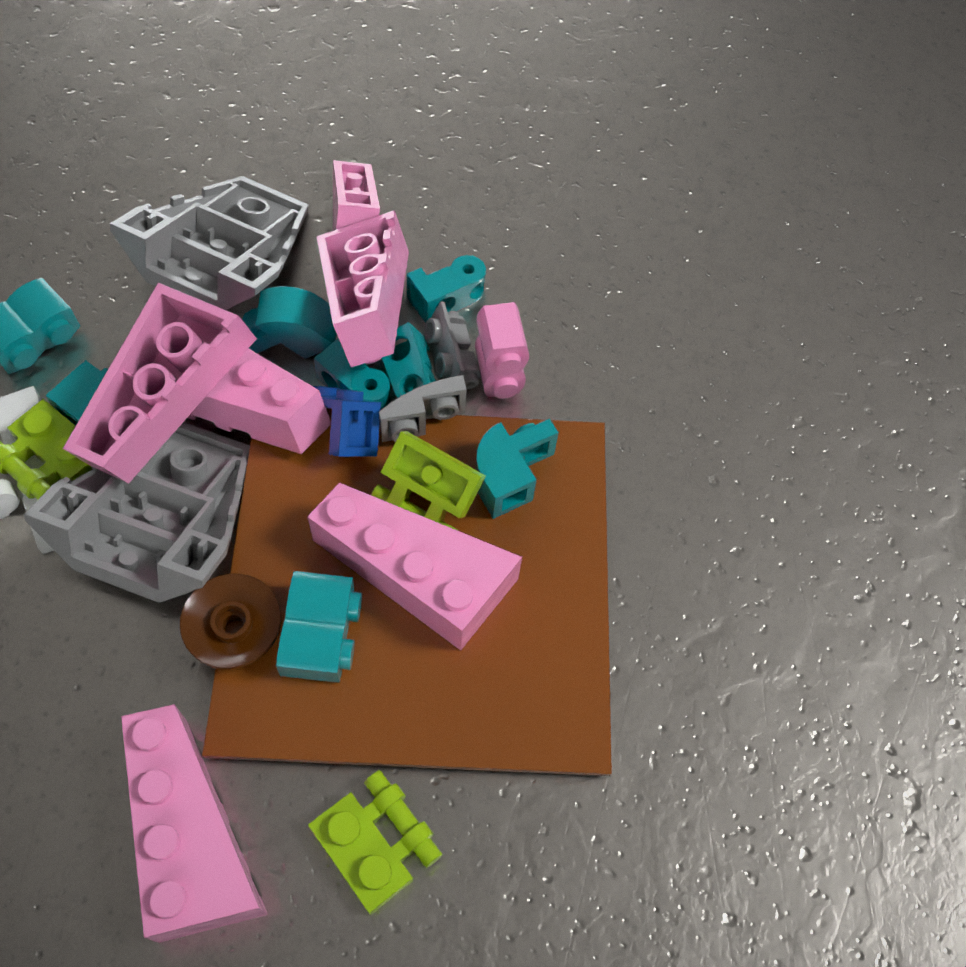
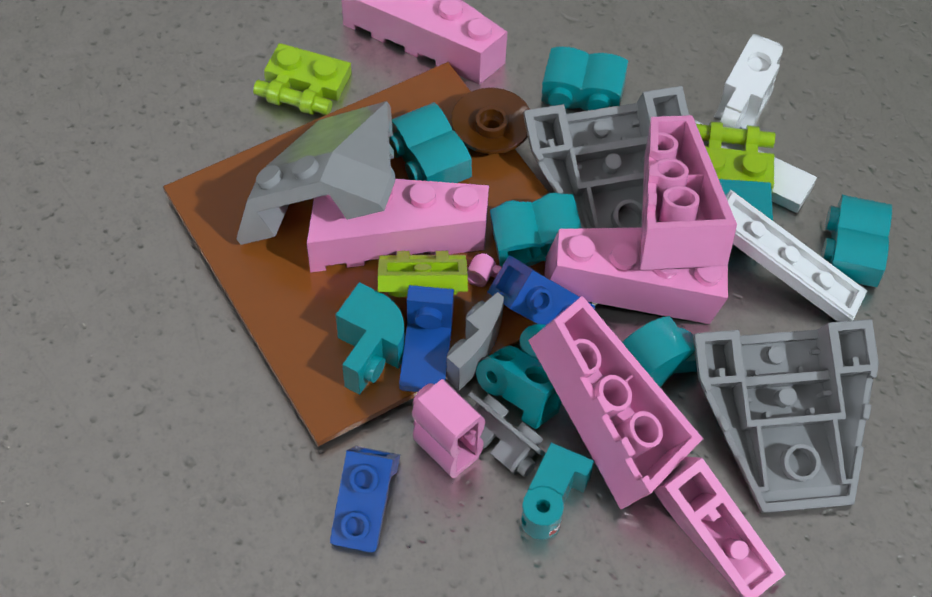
camera: 150 degrees right, 5 degrees down
none -> light grey wedge [236,101,395,245]
none -> blue bracket [330,446,400,553]
none -> blue bracket [399,285,454,392]
none -> bright pink hand [468,253,502,287]
none -> teal brick [490,193,582,266]
none -> teal brick [541,47,628,111]
none -> white tile [725,190,867,322]

